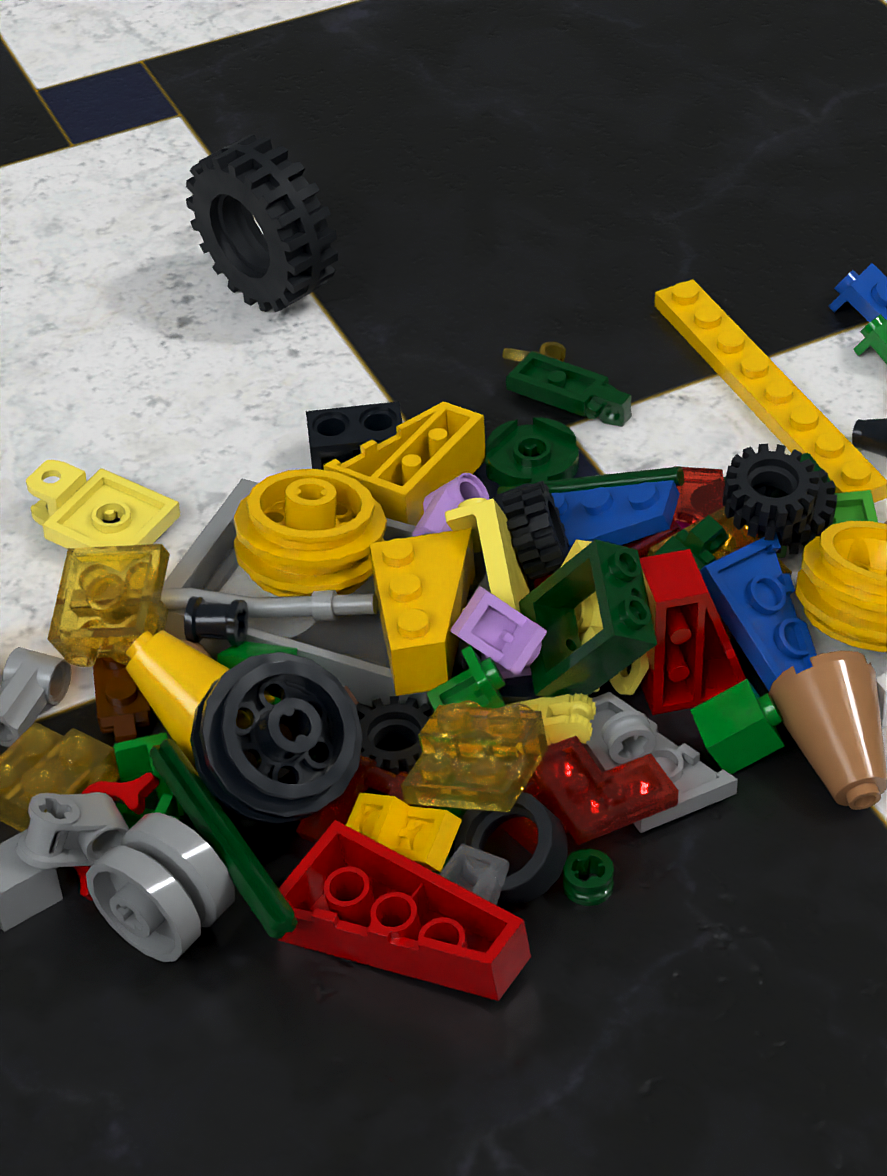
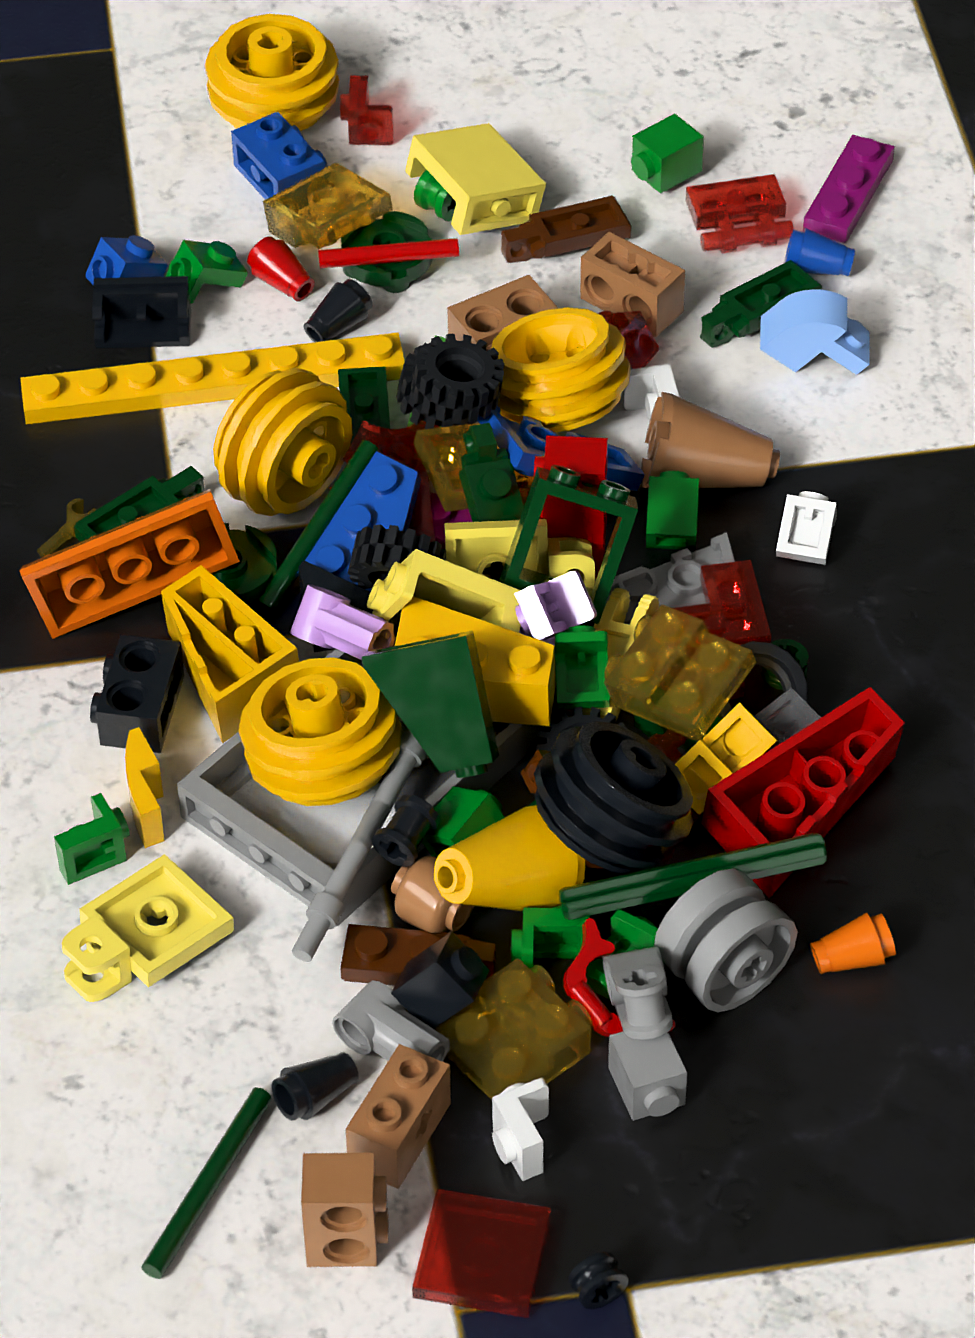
camera: 75 degrees left, 5 degrees up
clear yellow plate [47,544,170,667] -> none
light grey bush [602,710,656,764] -> none
none -> orange slope [19,489,240,639]
none -> green bracket [54,793,130,885]
none -> black hinge [92,276,191,348]
none -> yellow slope [125,727,165,848]
none -> yellow wheel [213,367,353,516]
none -> dark green slope [361,630,499,778]
none -> black brick [391,931,489,1029]
none -> white bracket [776,491,837,565]
none -> orange cone [810,912,896,975]

